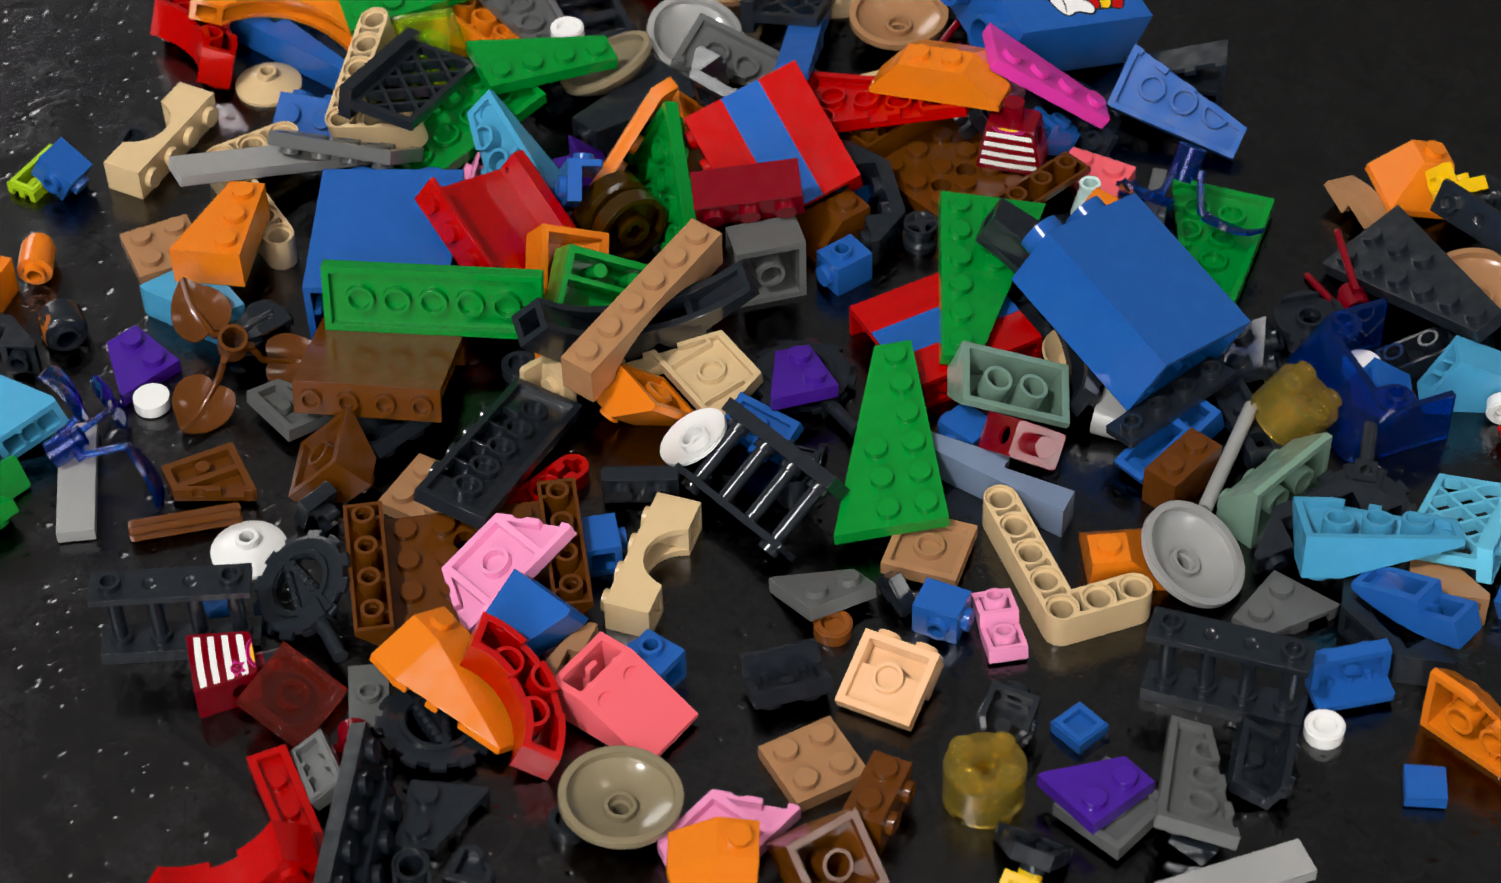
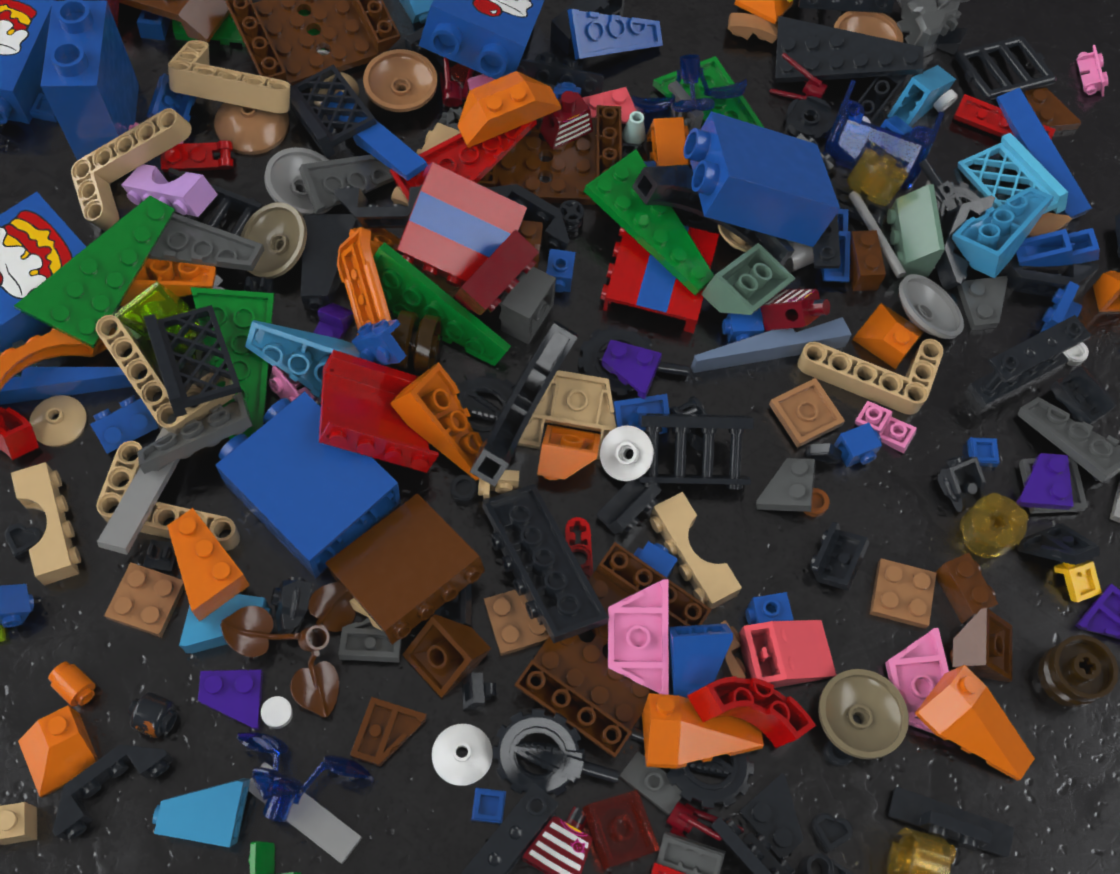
camera: 55 degrees left, 20 degrees up
reddish brown axle [128,502,243,542] -> none
green plate [320,259,544,339] -> none
green wing [466,35,618,95] -> none
green wedge [545,244,647,306] -> none
white tile [550,16,585,37] -> none
medium nougat arch [561,218,723,402] -> none
green wing [834,340,950,545] -> none
light nougat plate [834,628,944,732] -> none
dark pink wing [982,23,1110,129] -> none

